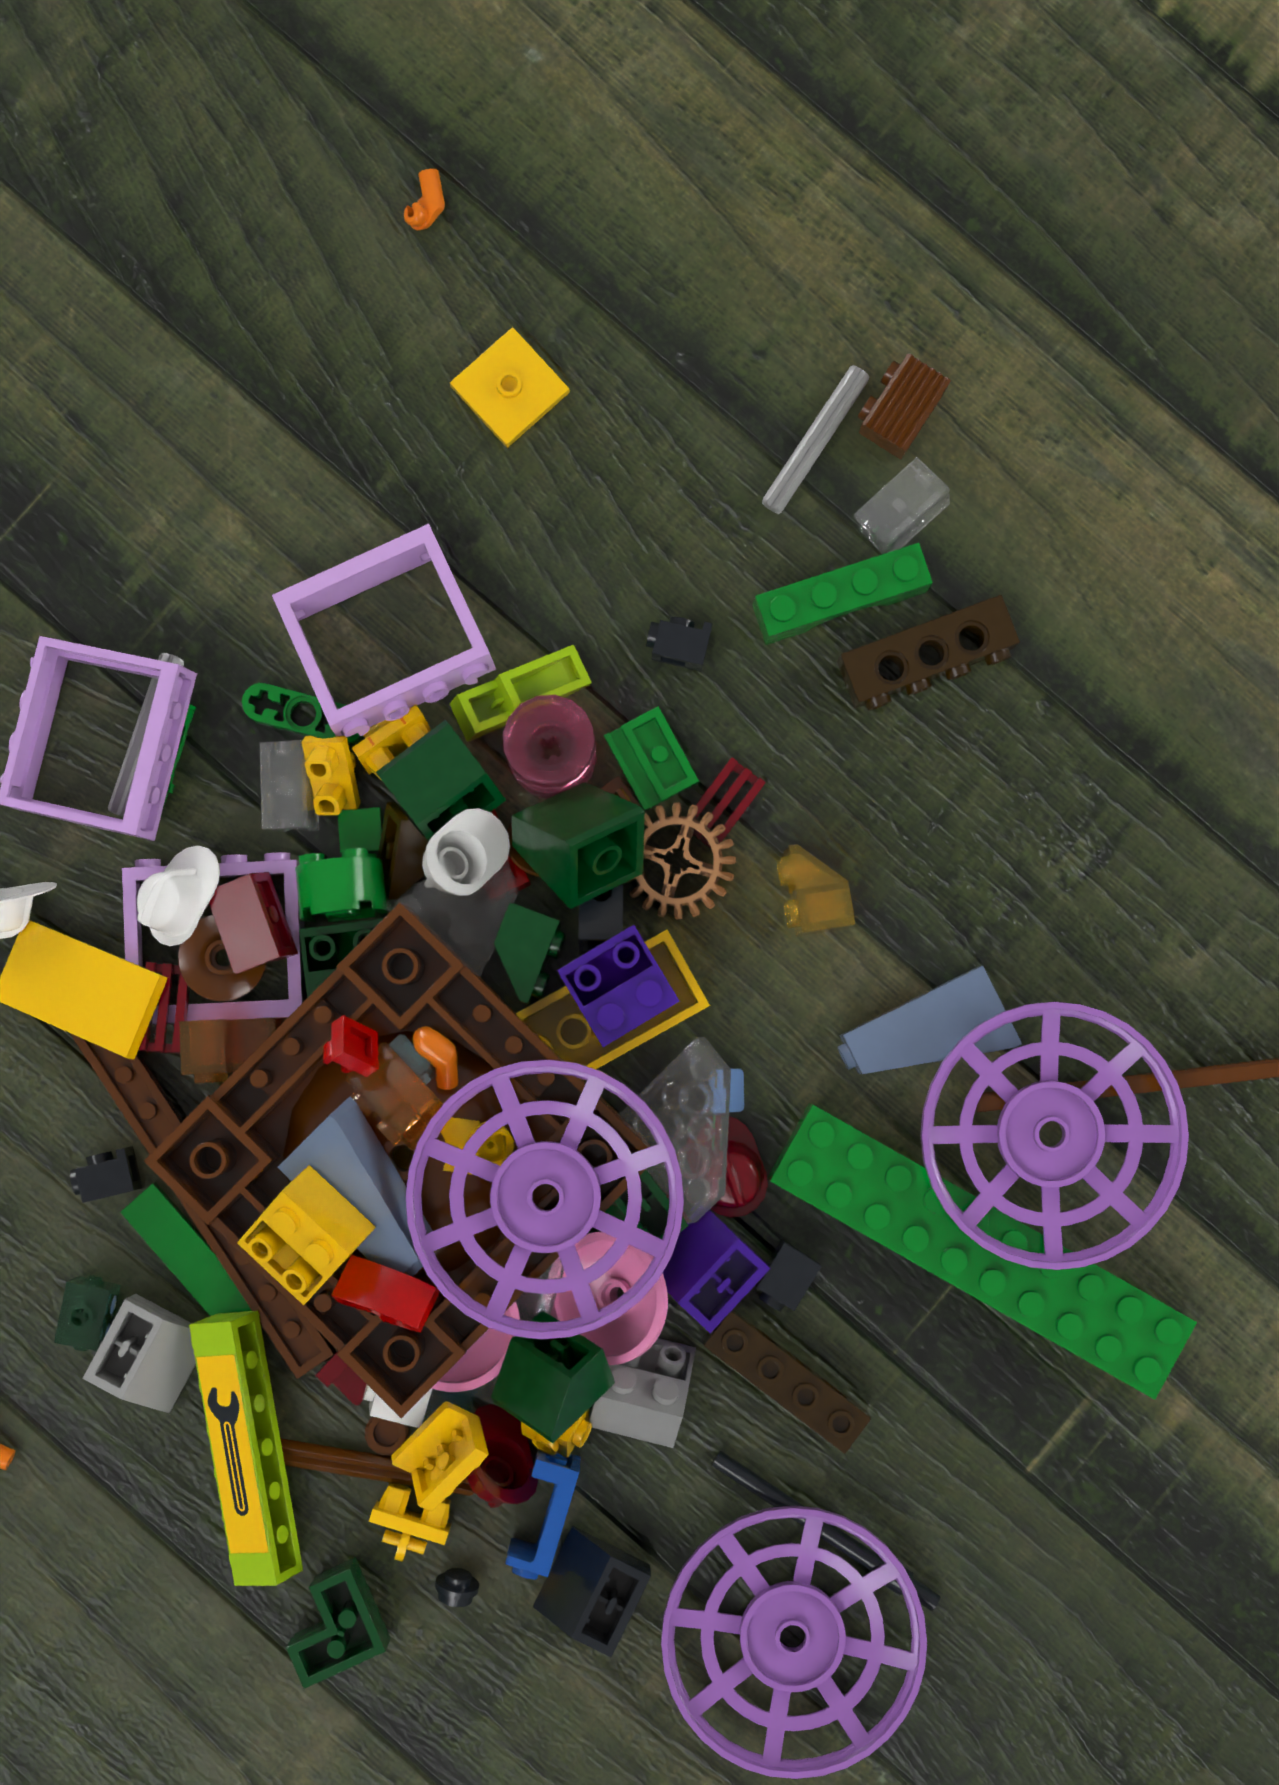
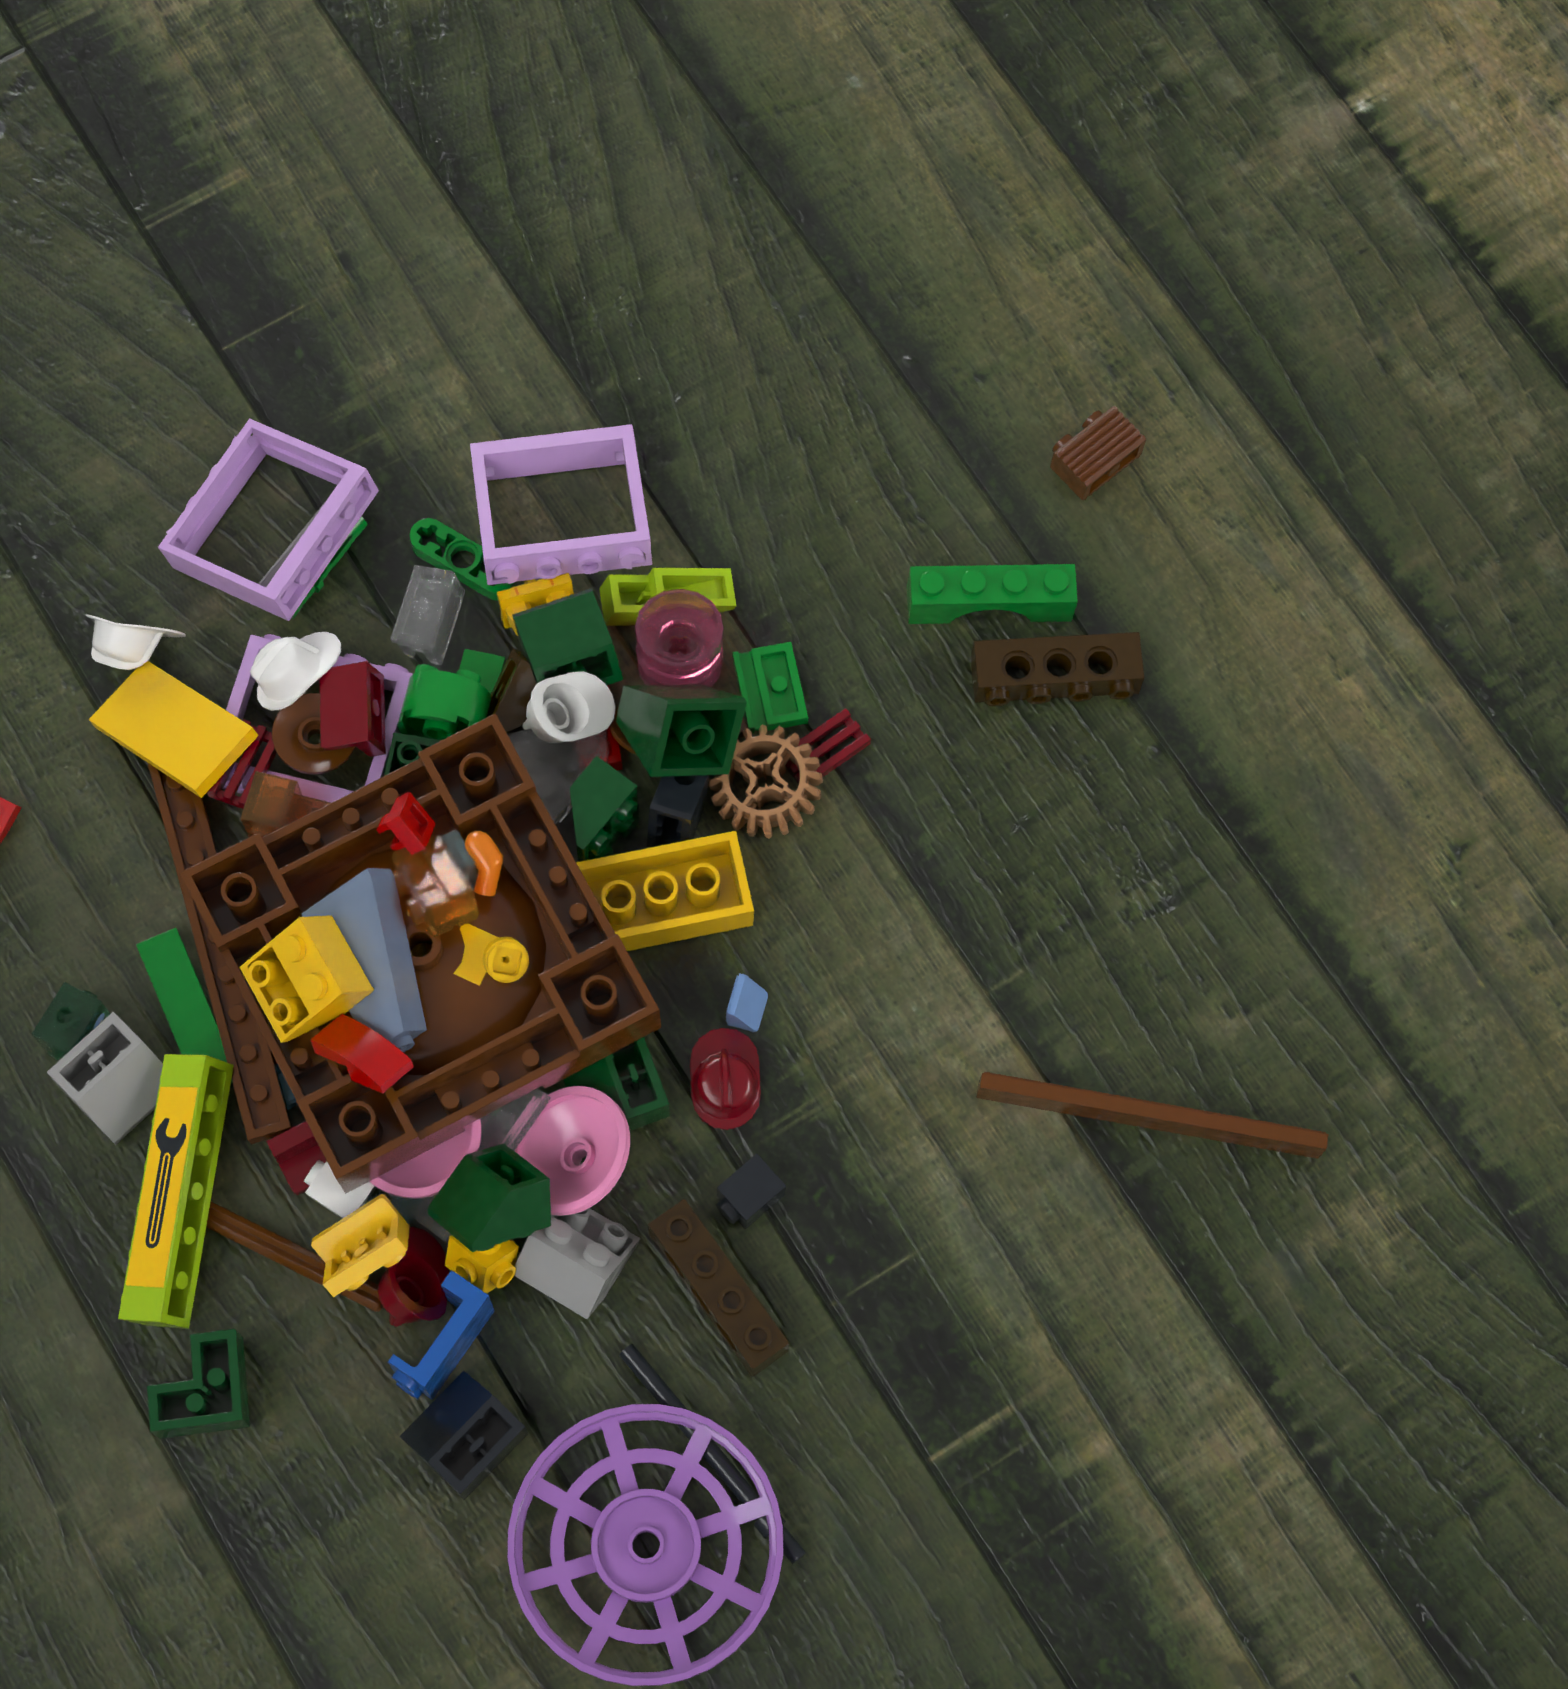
camera: 20 degrees right, 15 degrees down
black brick [70,1146,143,1203] -> none
yellow hips [301,736,361,815] -> none
reddish brown tile [365,1416,410,1455] -> none
yellow hips [369,1483,451,1562] -> none
orange arm [404,169,445,230] -> none
medium lavender dish [406,1059,684,1339] -> none
black plate [435,1568,479,1607] -> none
yellow plate [450,327,570,448] -> none
dark purple slope [557,925,680,1047] -> none
clear plate [619,1037,731,1224] -> none
black brick [646,617,713,672] -> none
dark purple slope [663,1204,771,1333] -> none
light grey axle [762,365,869,514] -> none
green brick [767,1103,1197,1400] -> none
clear yellow slope [777,844,855,937] -> none
sand blue slope [837,966,1022,1074] -> none
clear hinge [854,457,950,554] -> none
medium lavender dish [920,1002,1189,1270] -> none

